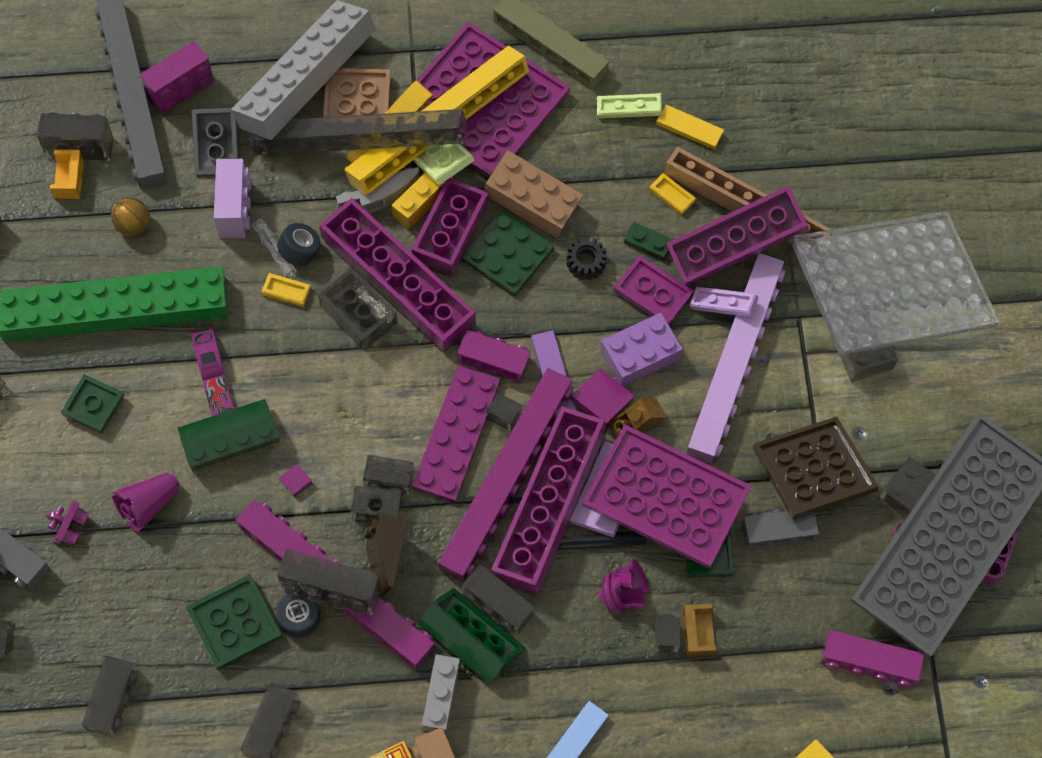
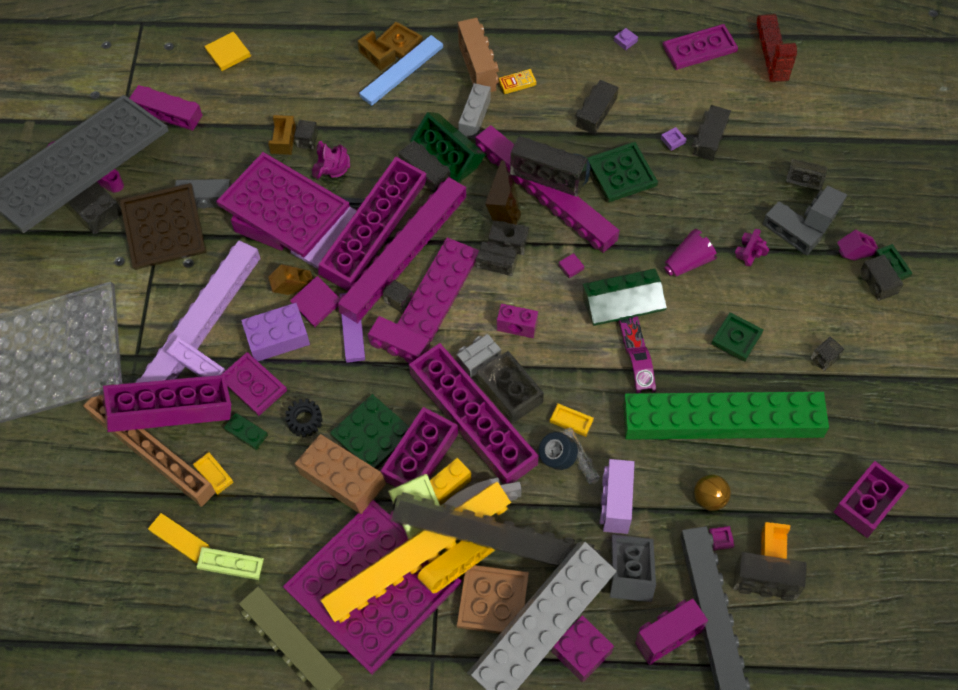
camera: 170 degrees left, 5 degrees down
none -> light grey brick [456,334,501,378]
none -> magenta brick [497,304,538,338]
none -> magenta brick [551,615,614,683]
none -> medium lavender plate [661,127,686,151]
none -> magenta tile [709,526,734,550]

